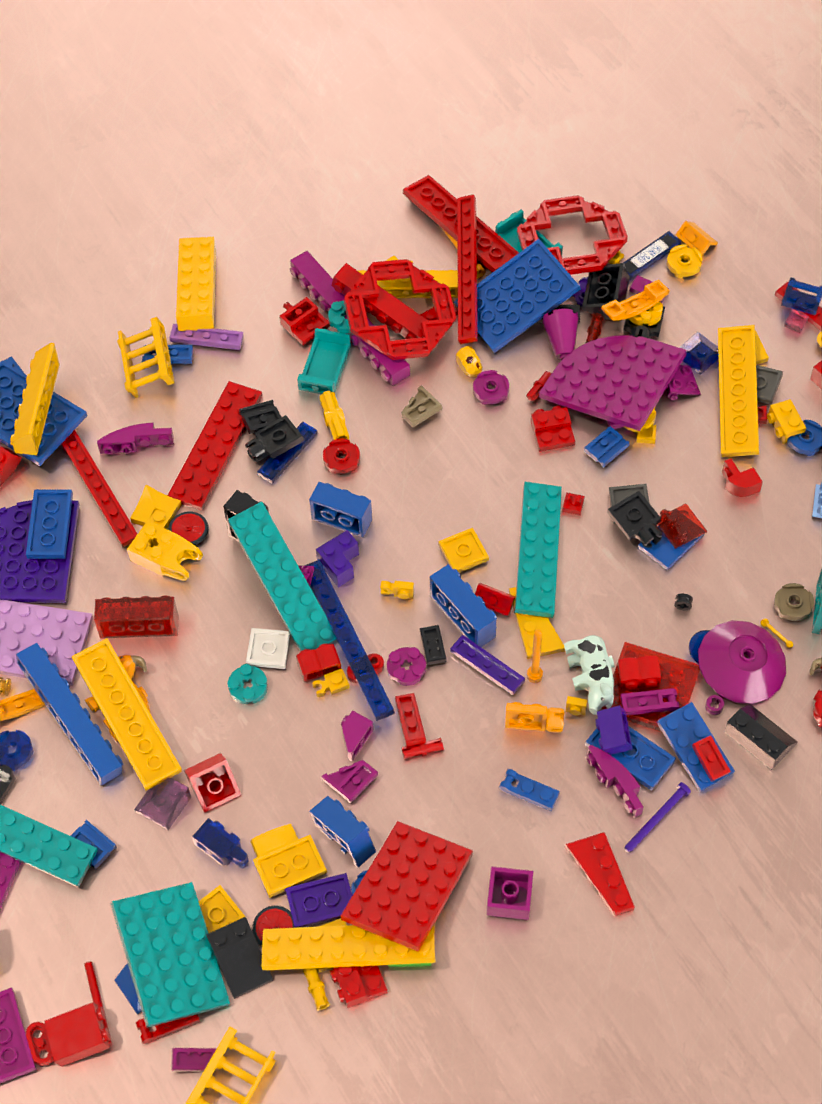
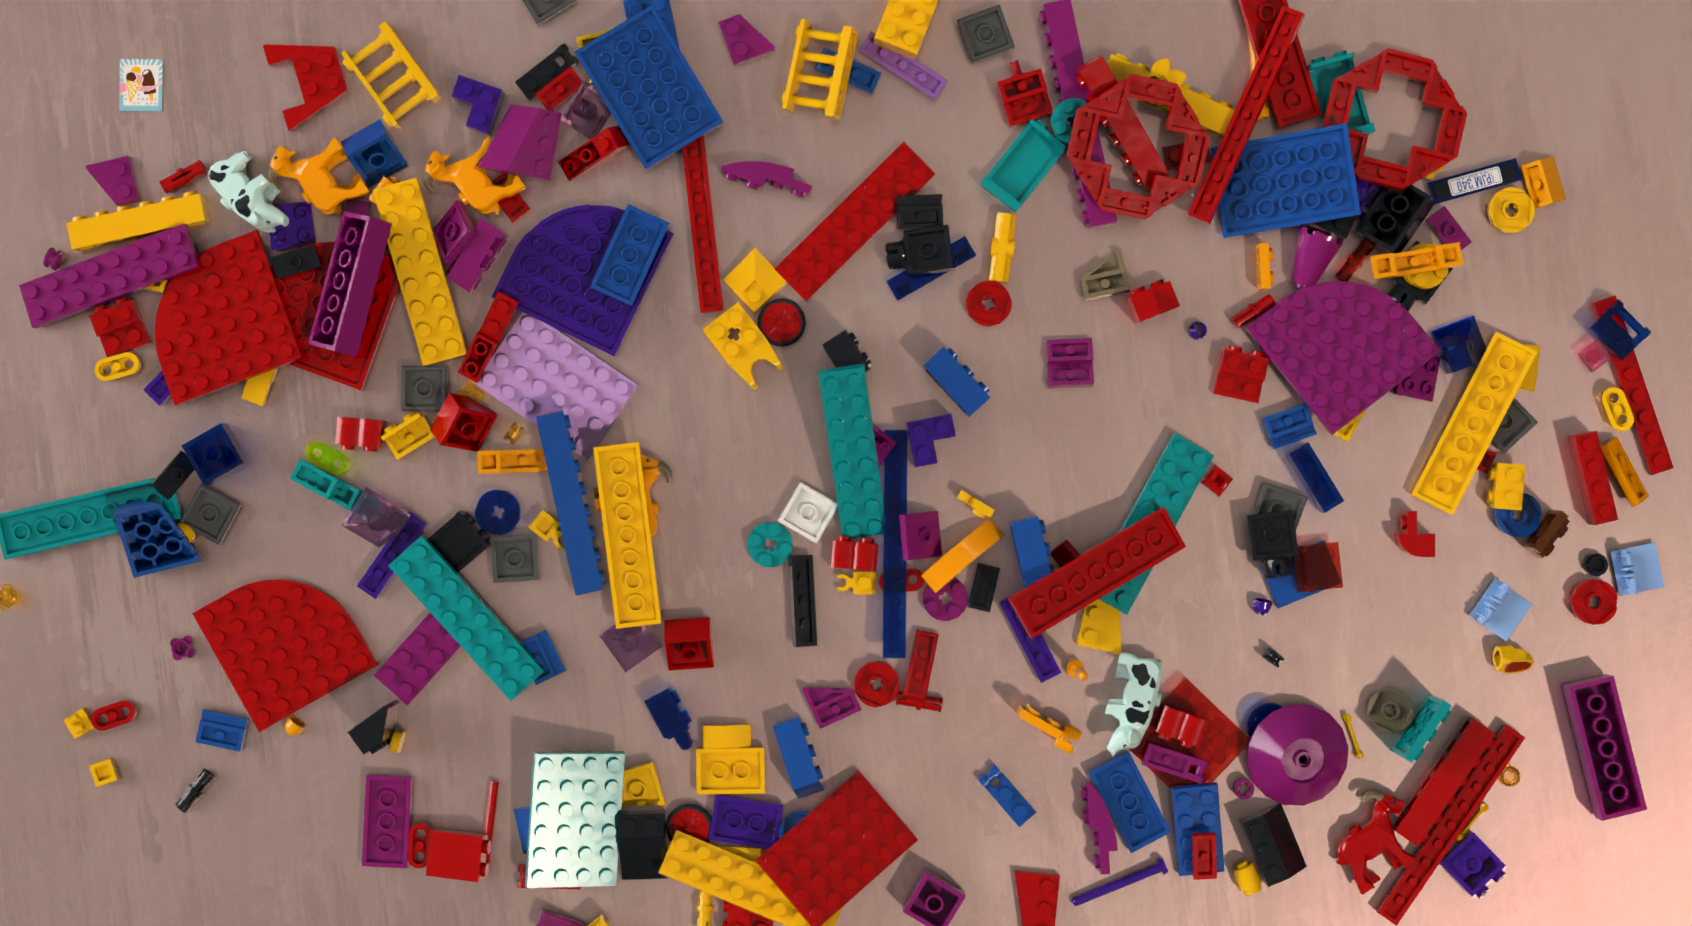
camera: 25 degrees right, 30 degrees up
yellow slope [10,343,60,455] -> none
clear red brick [94,595,179,639] -> none
magenta slope [341,710,374,761] -> none
yellow plate [438,527,489,573] -> none
yellow rock [456,346,483,378] -> none
magenta plate [473,370,509,405] -> none
yellow plate [565,696,587,716] -> none
dark purple brick [595,706,632,755] -> none
none -> dark grey plate [490,534,540,583]
none -> yellow plate [528,510,563,549]
none -> magenta wing [719,14,775,66]
none -> black plate [788,555,817,647]
none -> red plate [854,661,900,707]
none -> magenta plate [899,511,942,561]
none -> light orange slope [921,519,1005,594]
none -> dark grey plate [957,4,1015,64]
none -> red plate [1008,507,1186,639]
none -> magenta slope [1046,338,1094,389]
none -> red brick [1125,279,1180,324]
none -> dark purple hinge [1188,321,1207,340]
none -> yellow brick [1233,860,1262,896]
none -> dark purple hinge [1253,598,1272,616]
none -> light orange plate [1256,243,1274,290]
none -> clear blue brick [1285,442,1344,513]

